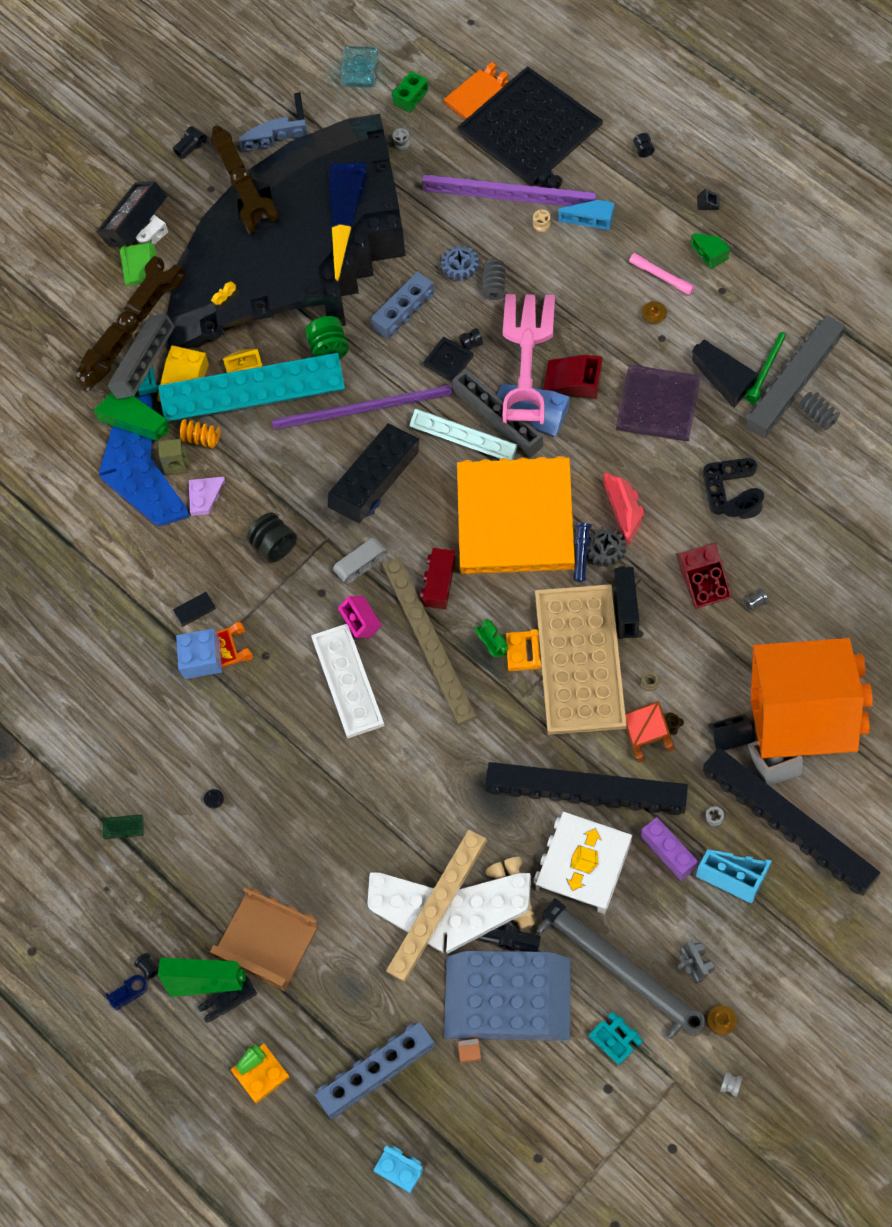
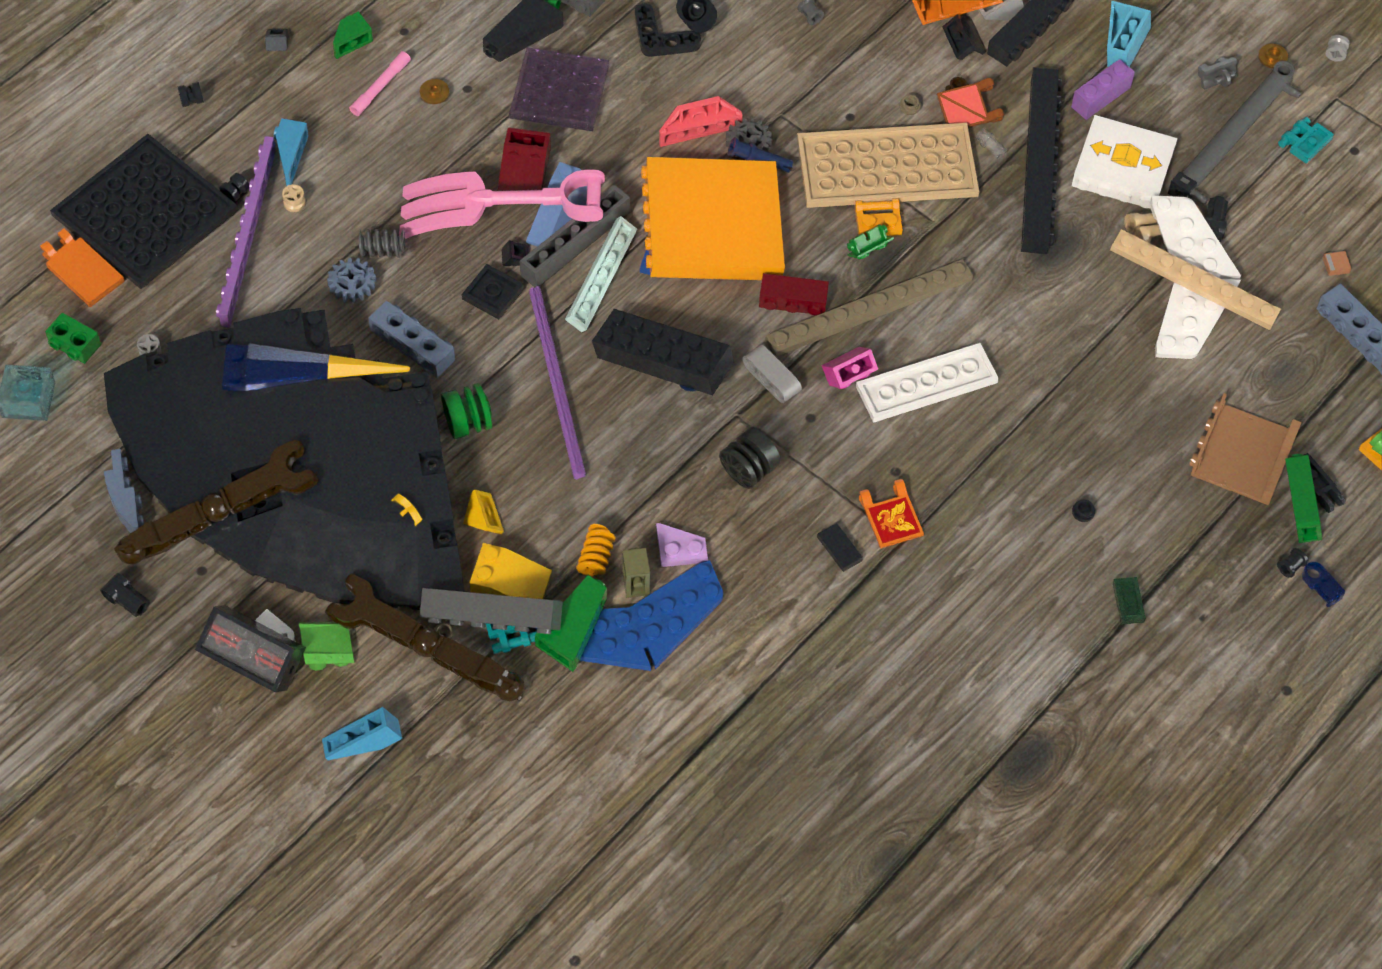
camera: 100 degrees left, 5 degrees down
teal brick [158,353,345,423] -> none
medium blue brick [176,628,222,679] -> none
black tile [294,92,305,120] -> none
sand blue slope [444,951,570,1041] -> none
black wheel [459,328,483,350] -> none
black slope [614,566,640,639] -> none
dark red slope [676,543,732,609] -> none
light grey bush [706,806,724,826] -> none
none -> dark azure slope [322,707,402,760]
none -> black slope [501,240,529,266]
none -> clear pin [975,128,1007,159]

